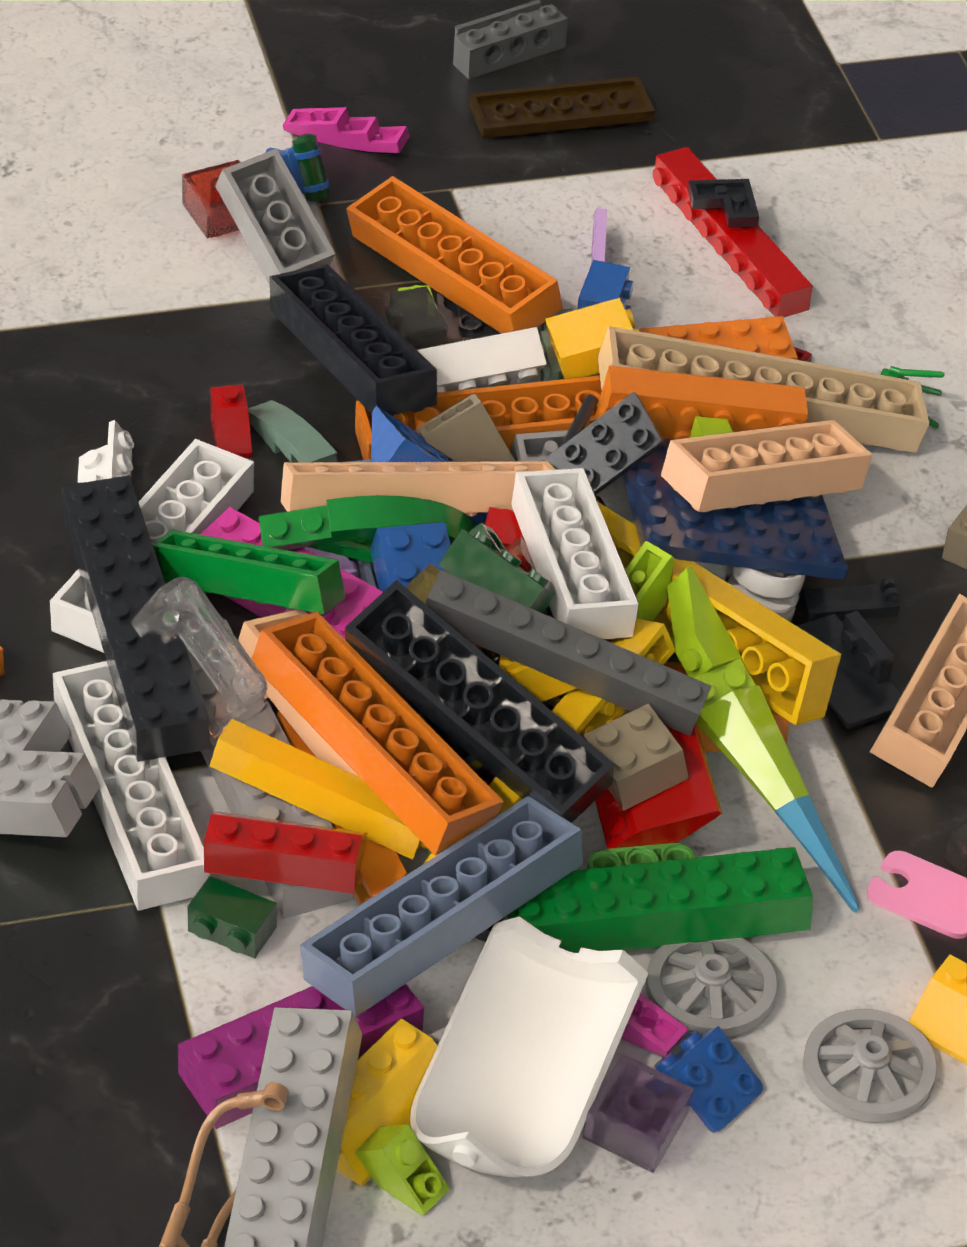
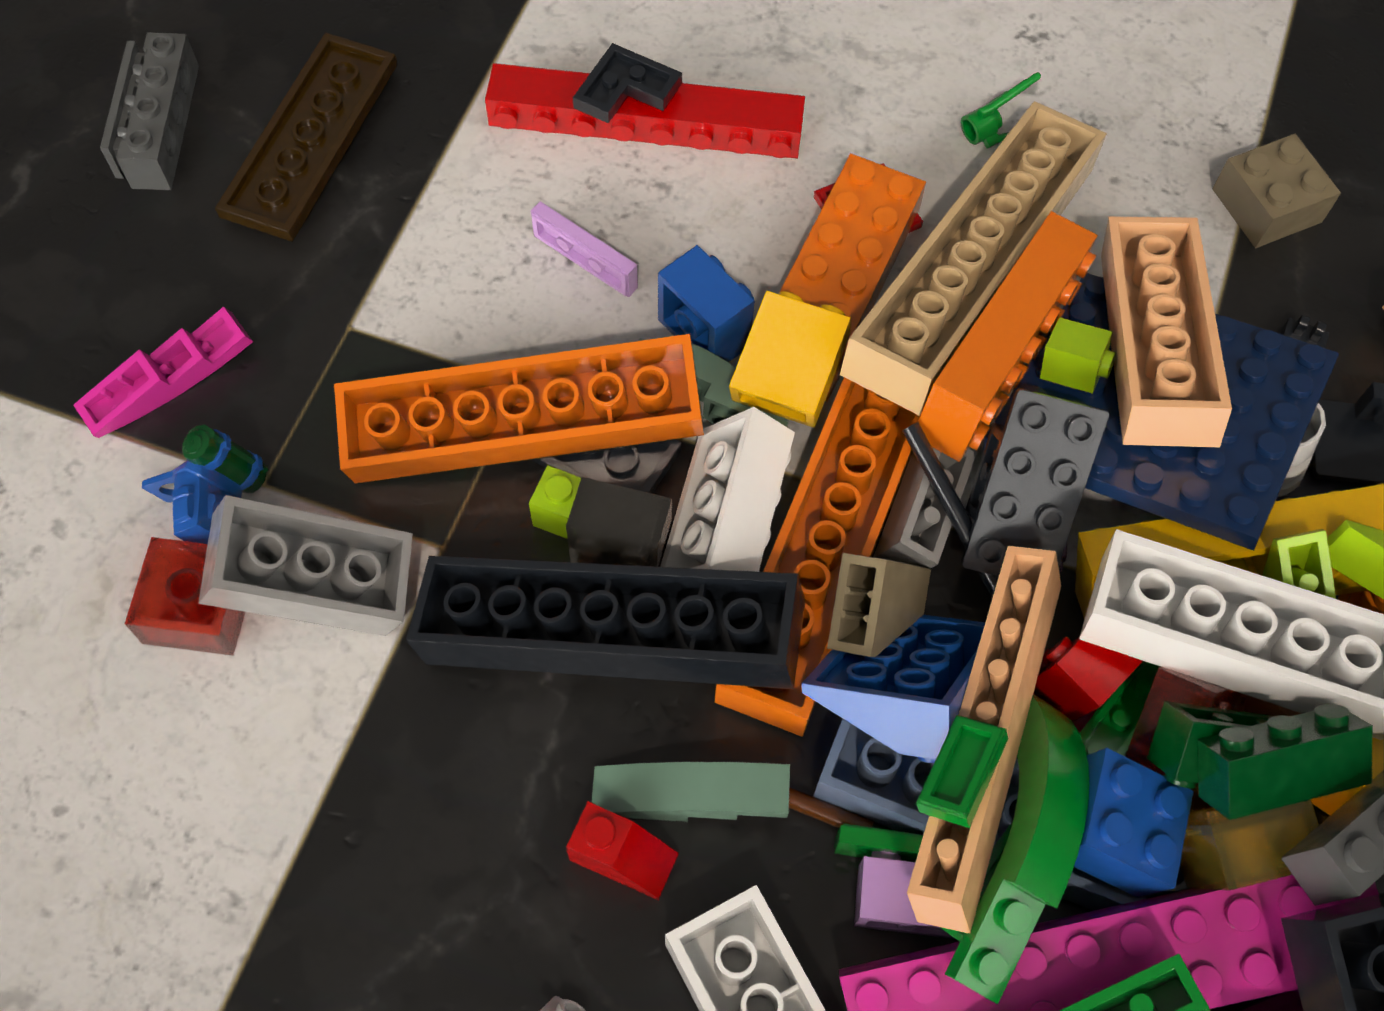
camera: 55 degrees left, 20 degrees up
none -> green tile [916,715,1009,828]

